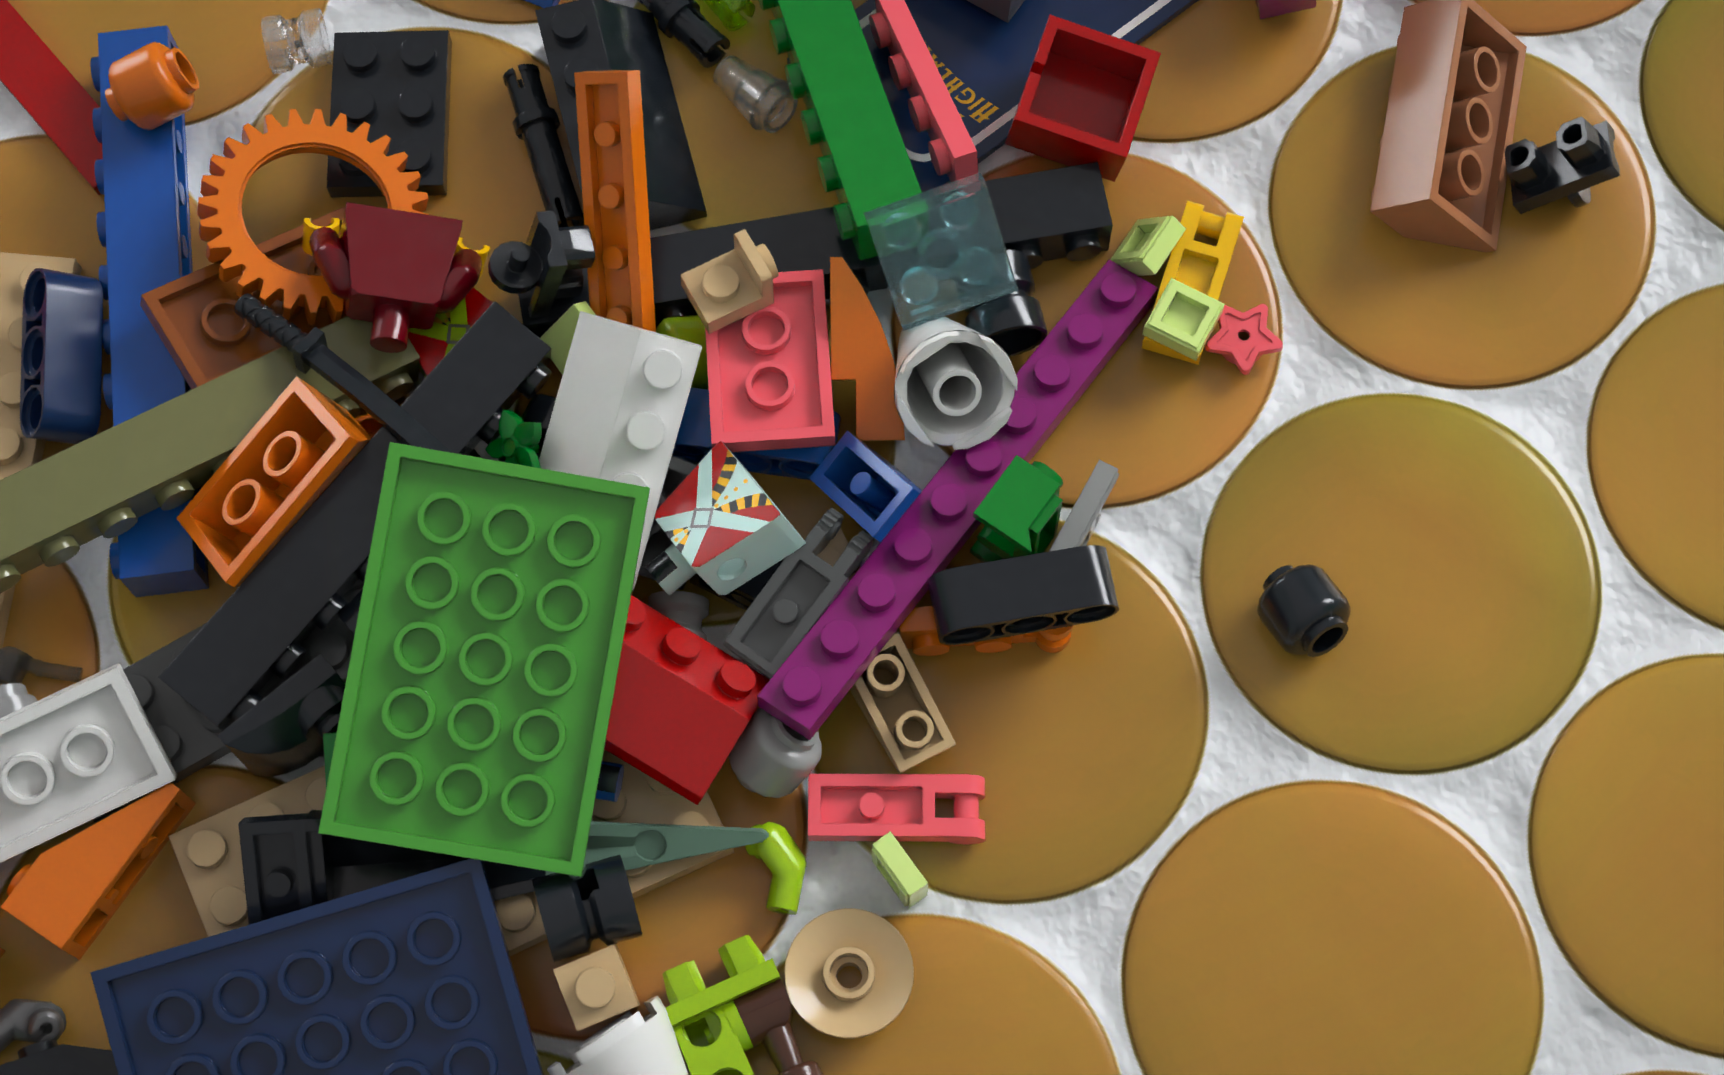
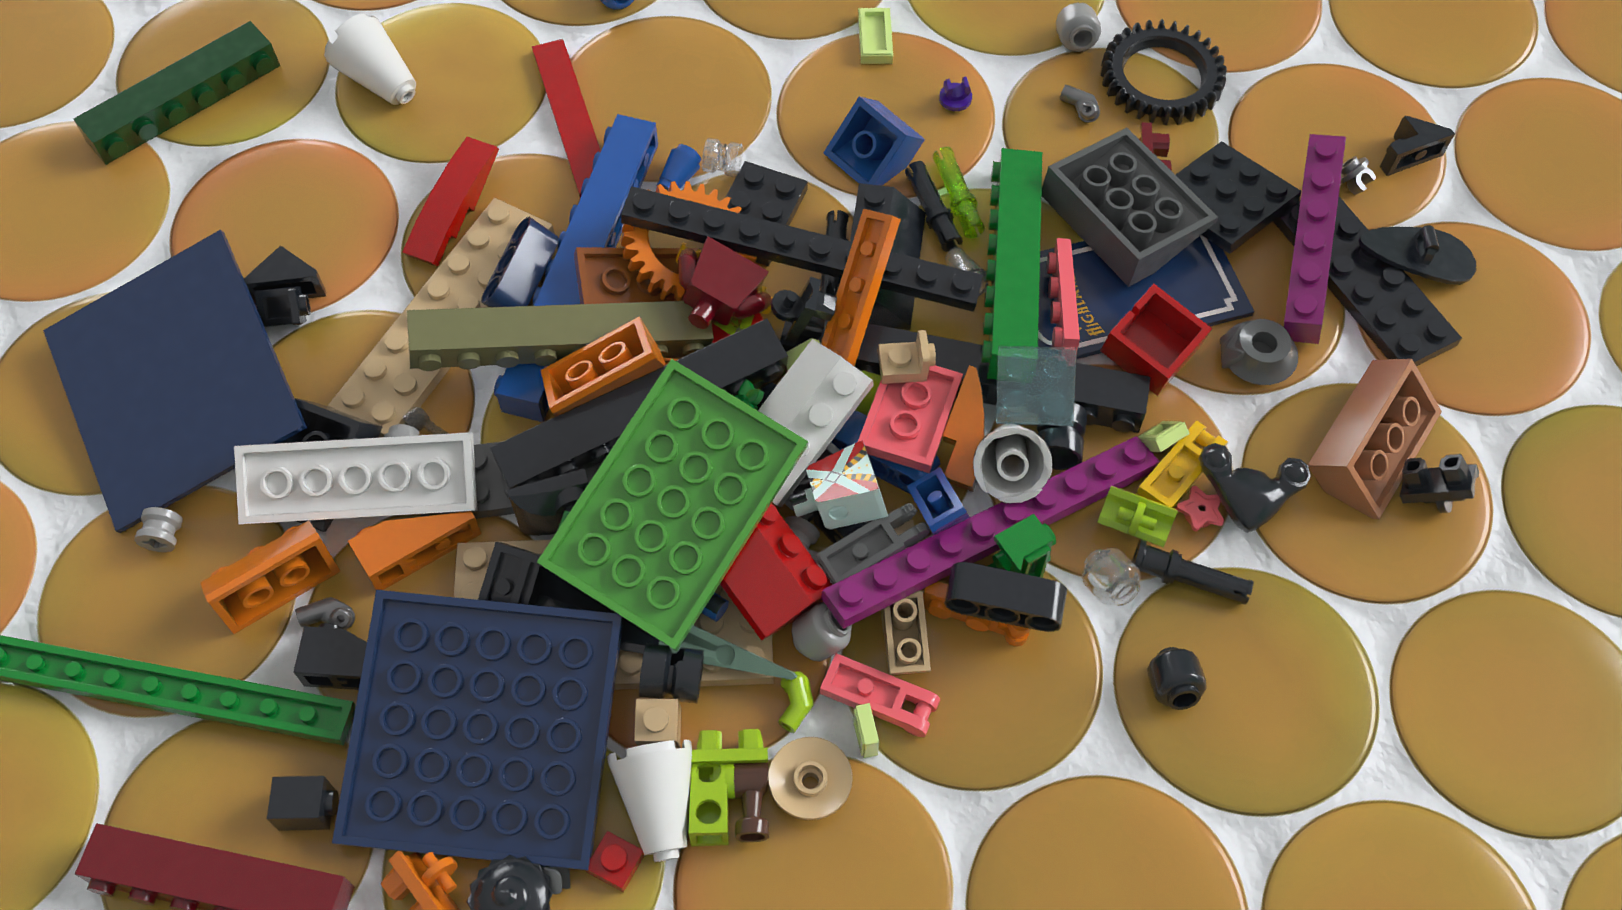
camera: 20 degrees right, 10 degrees down
orange head [105,42,199,131] -> none
black sword [234,293,452,453] -> none
light grey tile [1049,460,1119,551] -> none
yellowish green tile [1142,278,1225,361] -> none
none -> black plate [621,186,983,312]
none -> blue cone [656,144,701,191]
none -> clear head [1081,548,1141,606]
none -> lime hips [1097,485,1178,547]
none -> black pin [1130,539,1254,605]
none -> black head [1199,443,1311,533]
none -> dark grey piece [1220,319,1298,385]

